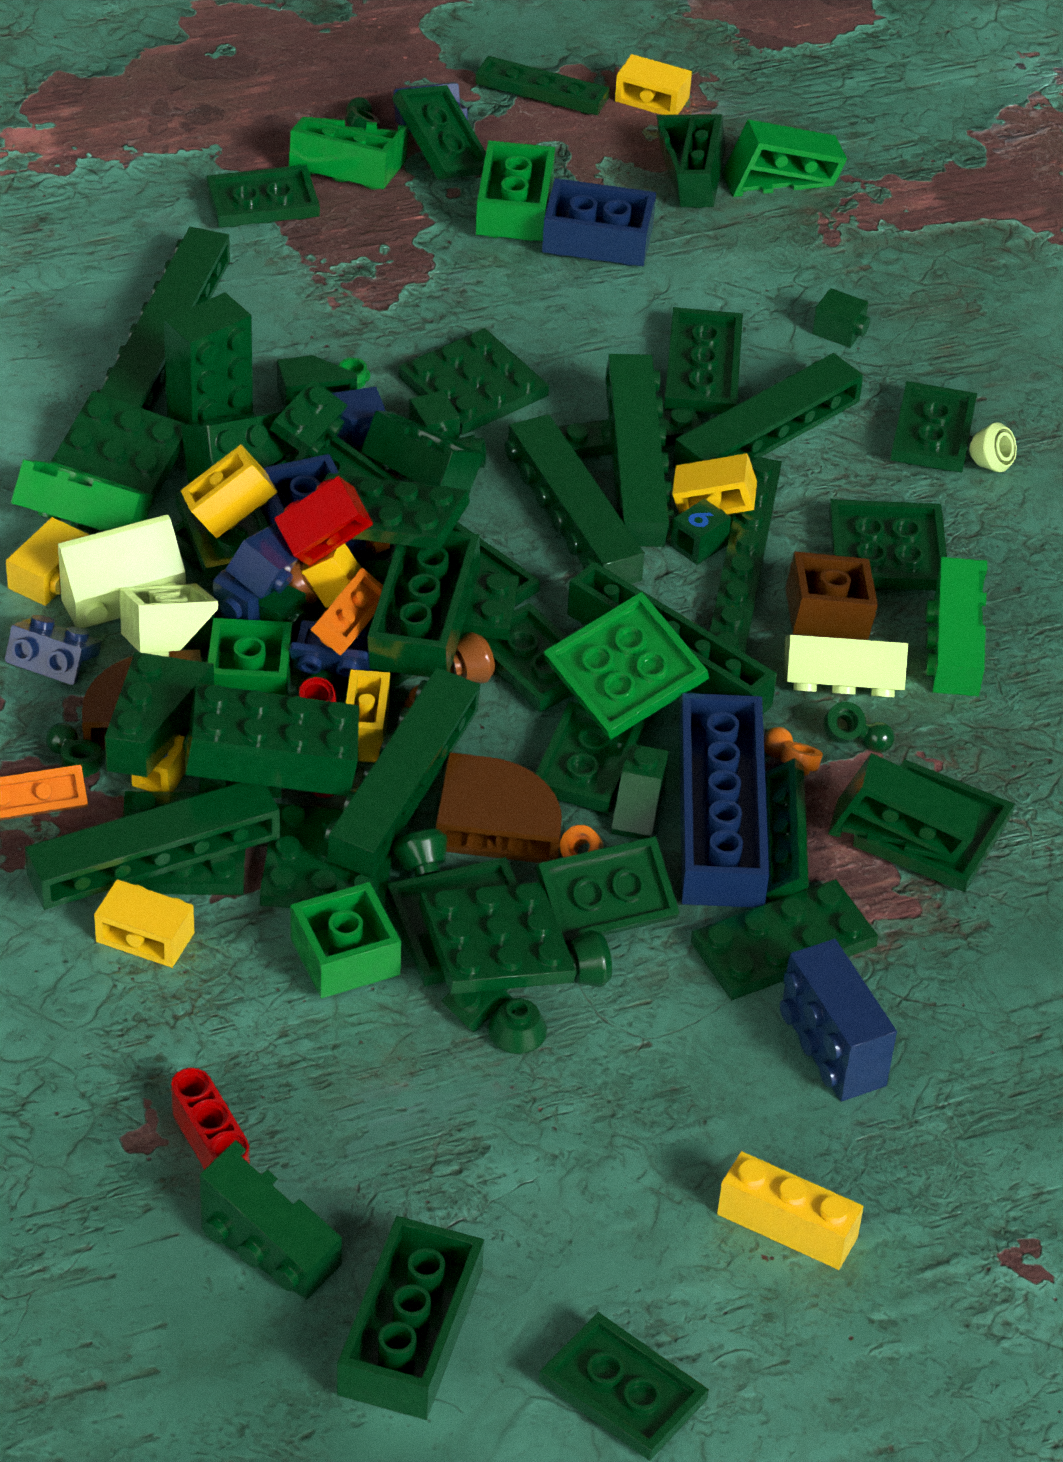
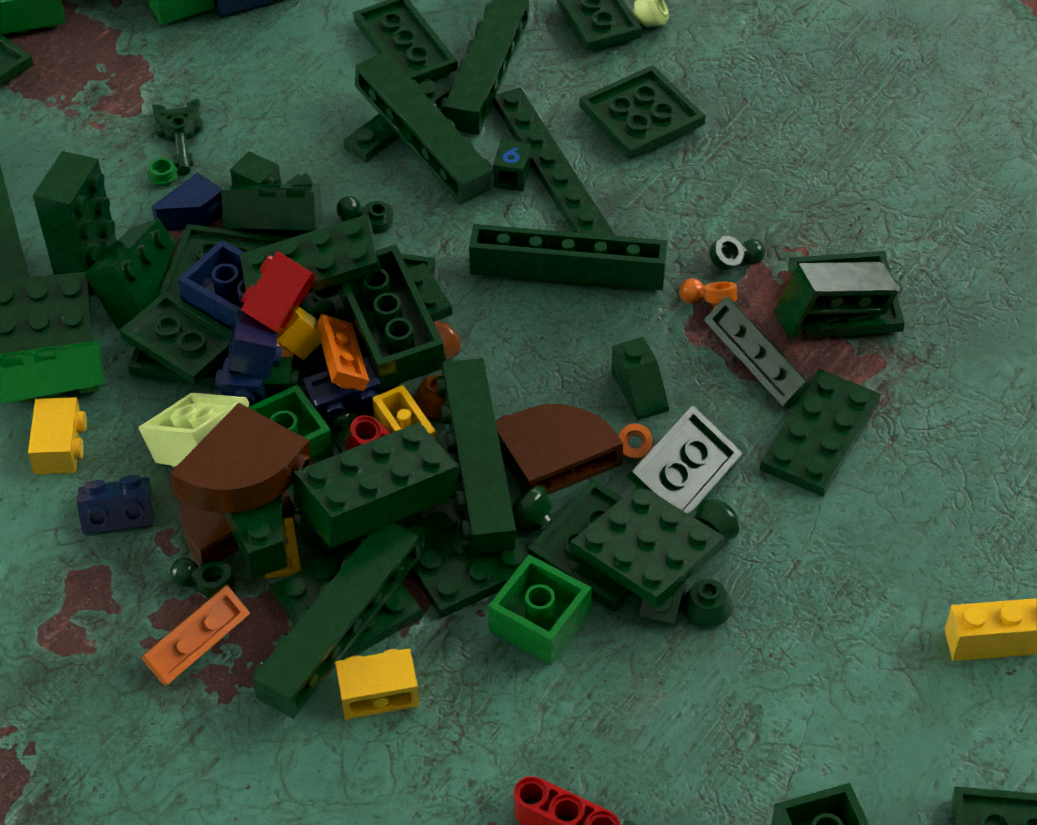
camera: 30 degrees left, 5 degrees up
yellowish green slope [58,514,186,629] -> none
yellow brick [180,445,277,538] -> none
dark green bracket [270,379,348,461] -> none
dark green slope [277,355,357,409] -> none
dark green plate [398,328,549,435] -> none
dark green plate [485,603,573,713] -> none
dark green brick [504,414,645,584] -> none
dark green plate [535,701,645,814] -> none
green plate [544,592,709,740] -> none
yellow brick [672,453,757,514] -> none
dark blue brick [679,693,769,908] -> none
dark blue brick [780,939,897,1102] -> none
yellowish green slope [784,635,908,697] -> none
reddish brown brick [785,551,878,640] -> none
green wedge [925,557,987,696] -> none
none -> dark green piece [152,99,203,175]
none -> reddish brown brick [170,403,312,513]
none -> dark green plate [336,196,394,233]

